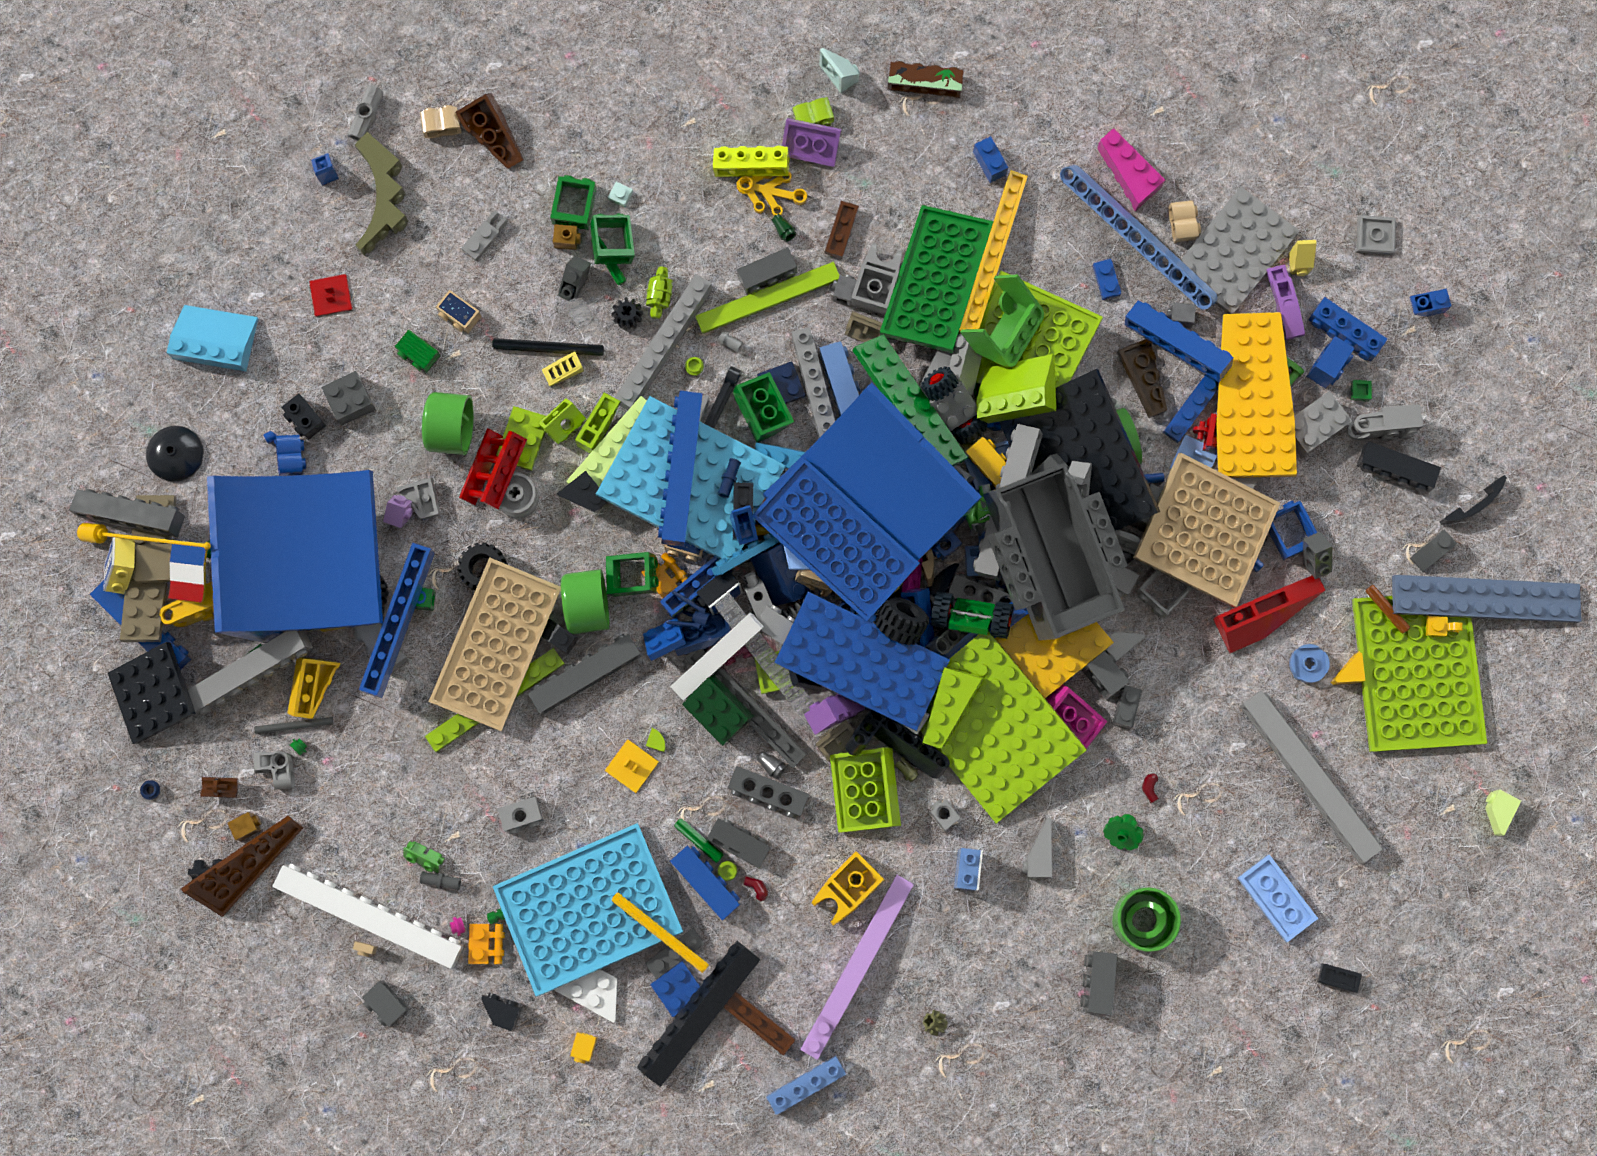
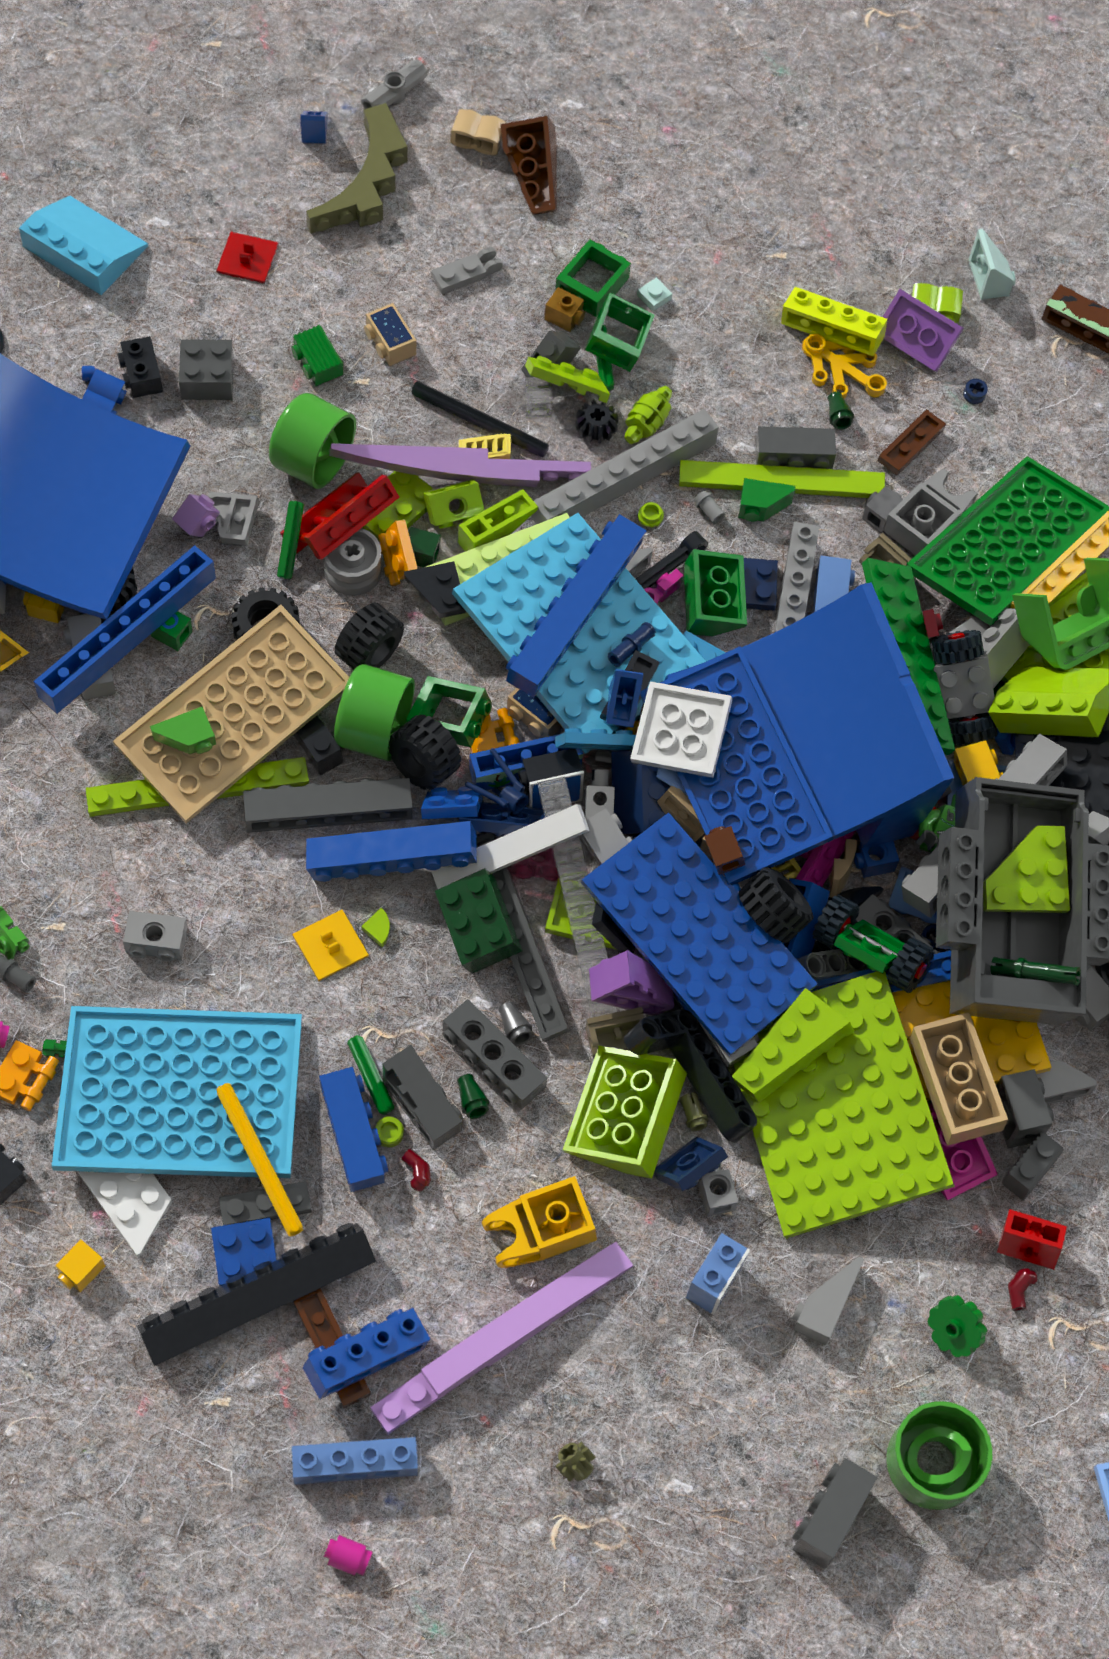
camera: 20 degrees right, 15 degrees down
none -> bright green slope [150,707,216,754]
none -> green axle [277,501,304,579]
none -> blue brick [302,1308,430,1400]
none -> blue brick [306,821,477,882]
none -> dark pink brick [324,1535,373,1576]
none -> lavender slope [329,443,591,487]
none -> black tyre [334,602,404,670]
none -> light orange plate [378,520,418,586]
none -> black tyre [388,714,461,790]
none -> dark green brick [408,527,441,568]
none -> dark green cone [457,1074,489,1119]
none -> lime wing [525,356,610,403]
none -> white plate [630,681,732,778]
none -> dark pink plate [644,568,684,605]
none -> dark blue plate [654,1136,728,1191]
none -> reddish brown brick [704,826,745,875]
none -> green slope [738,478,796,522]
none -> tan brick [910,1012,1008,1146]
none -> dark red plate [922,609,943,639]
none -> dark blue bush [963,379,988,404]
none -> lime plate [983,826,1070,913]
none -> dark green pin [990,957,1081,986]
none -> red brick [997,1209,1067,1270]

